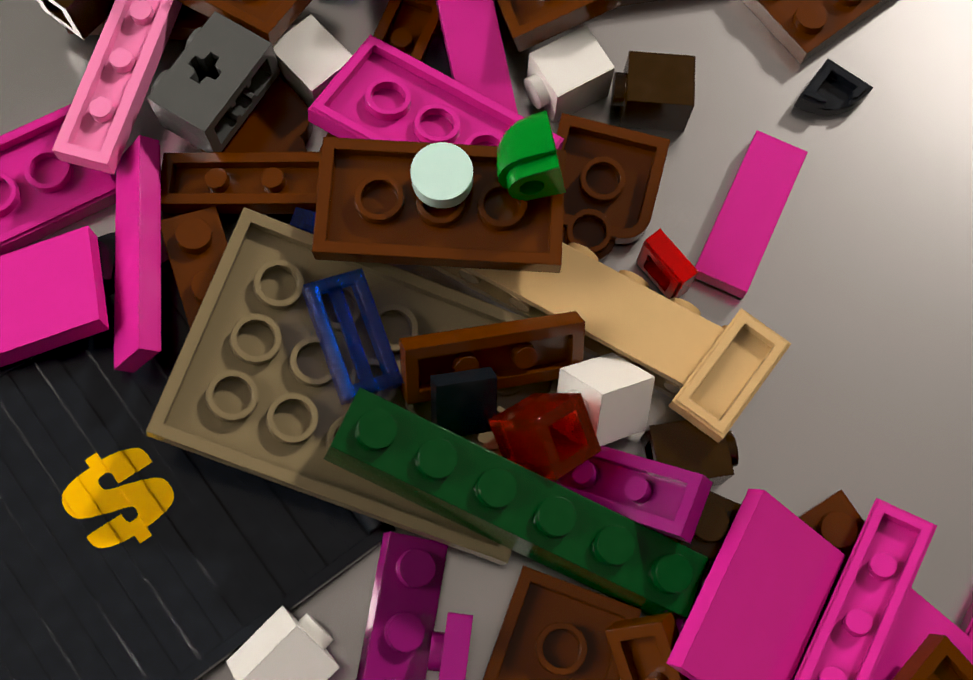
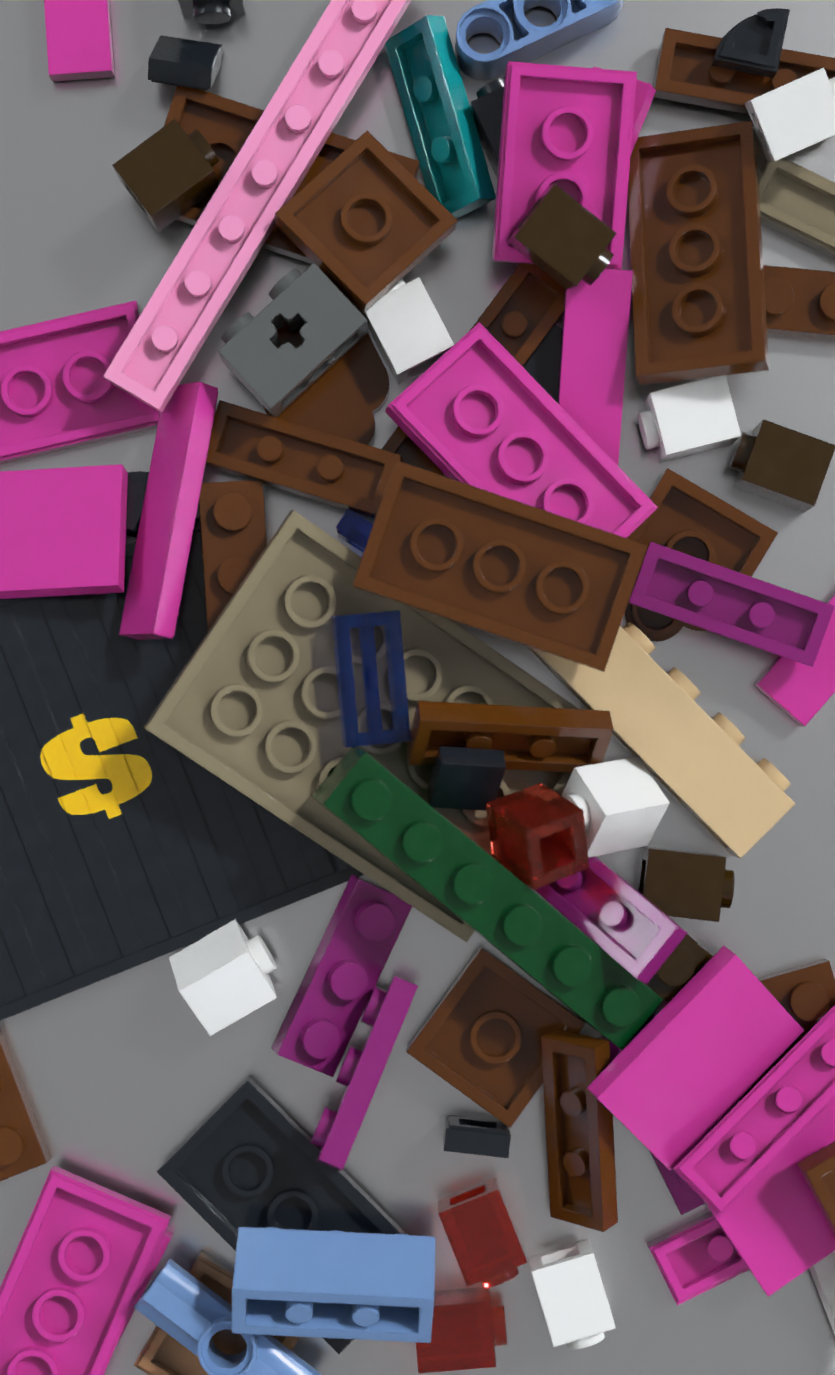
camera: 20 degrees right, 15 degrees up
light aqua tile [410,142,473,208] -> none
green piece [497,110,566,201] -> none
red tile [636,228,699,299] -> none
tan tile [668,308,791,443] -> none
none -> magenta plate [628,541,835,667]

